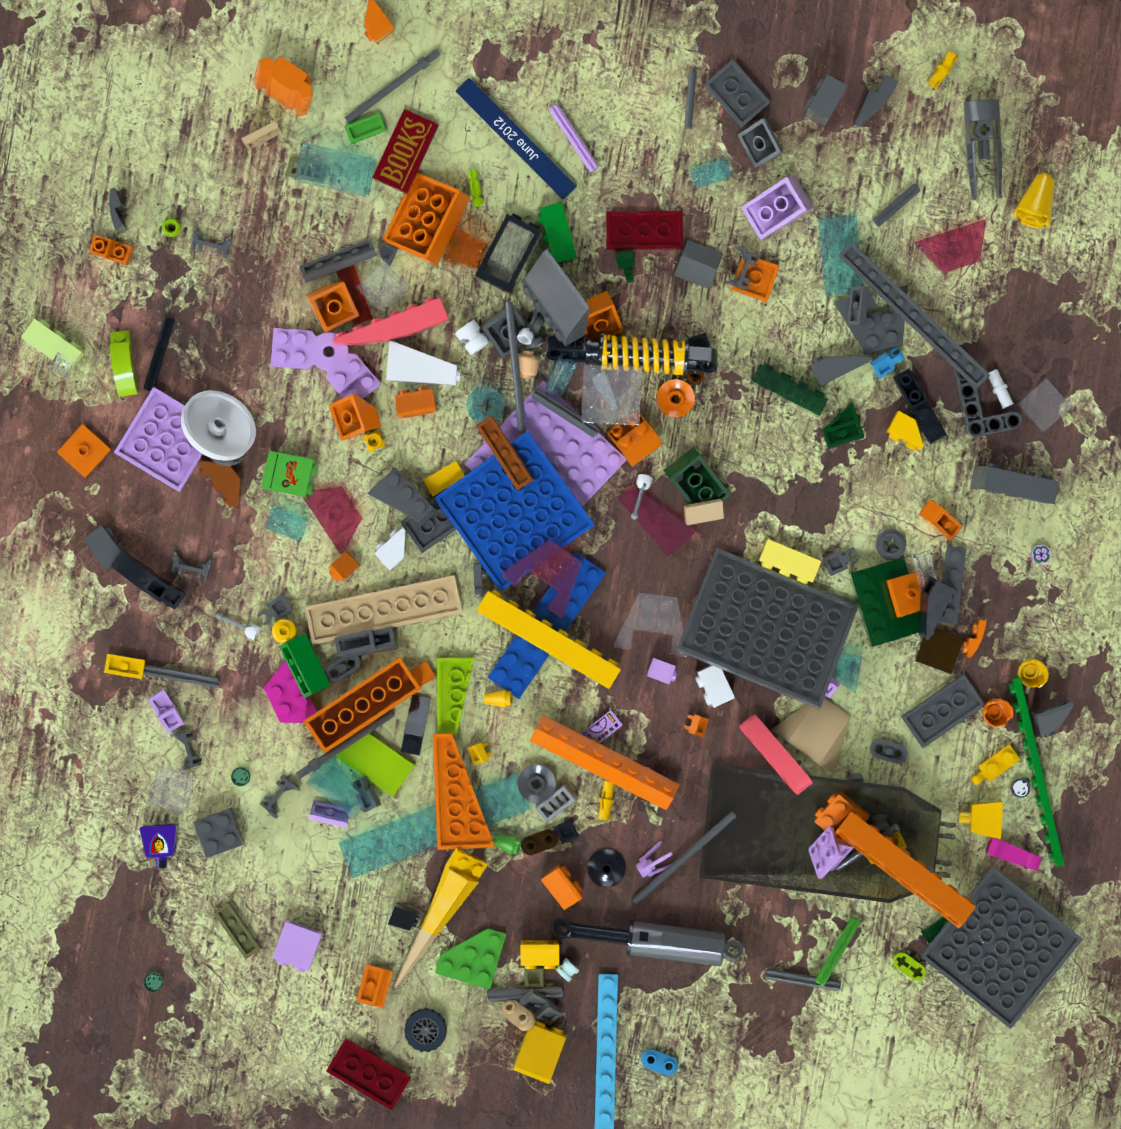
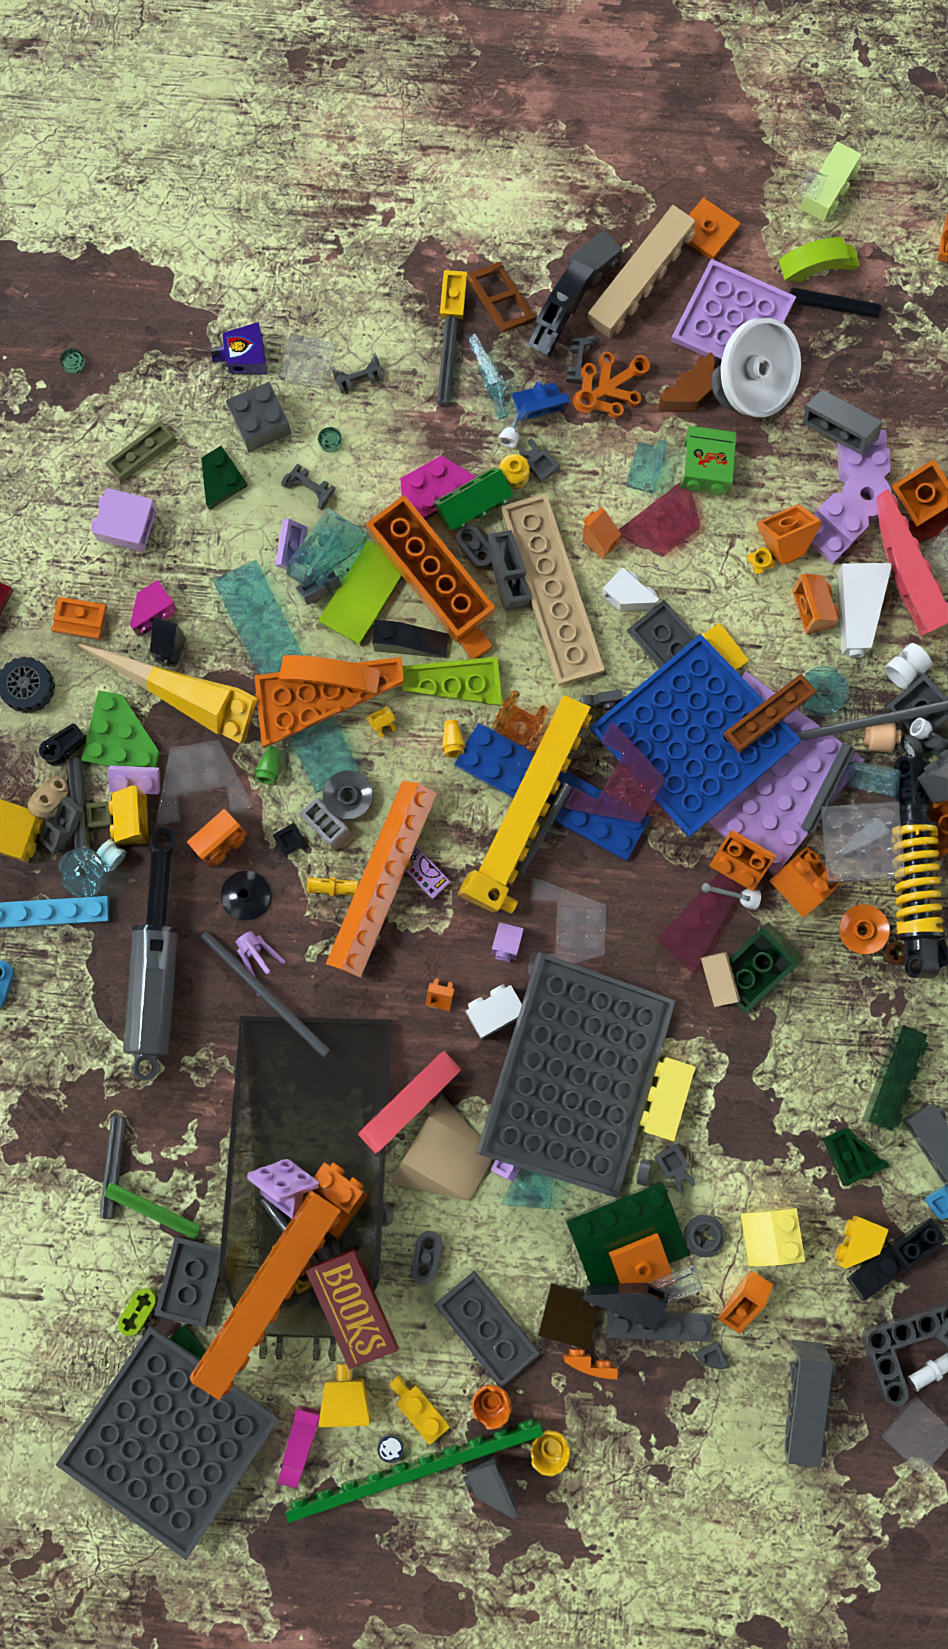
camera: 90 degrees right, 10 degrees down
lavender slope [148,689,184,733] -> none
dark grey bar [296,710,394,779] -> none
dark grey wedge [367,467,437,525] -> none
dark brown plate [521,829,558,855] -> none
tile [1031,545,1051,564] -> none
none -> black piece [39,723,86,766]
none -> clear light blue plate [58,846,109,897]
none -> lavender plate [108,765,160,794]
none -> dark pink slope [130,580,177,636]
none -> dark grey plate [154,1236,227,1328]
none -> clear wing [157,740,254,825]
none -> dark green wing [201,446,248,510]
none -> orange slope [279,655,381,695]
none -> dark red tile [306,1249,399,1370]
none -> yellow torso [457,870,518,914]
none -> dark orange window [466,262,537,333]
none -> clear light blue wing [467,333,507,420]
none -> clear orange piece [493,690,548,750]
none -> blue panel [512,382,570,421]
none -> dark grey bar [516,782,573,874]
none -> orange plant [573,352,650,419]
none -> tan brick [587,205,696,339]
none -> dark grey tile [636,1159,651,1186]
none -> dark grey tile [694,1341,729,1369]
none -> orange slope [709,830,776,891]
none -> light yellow slope [740,1207,805,1267]
none -> dark grey brick [803,389,883,455]

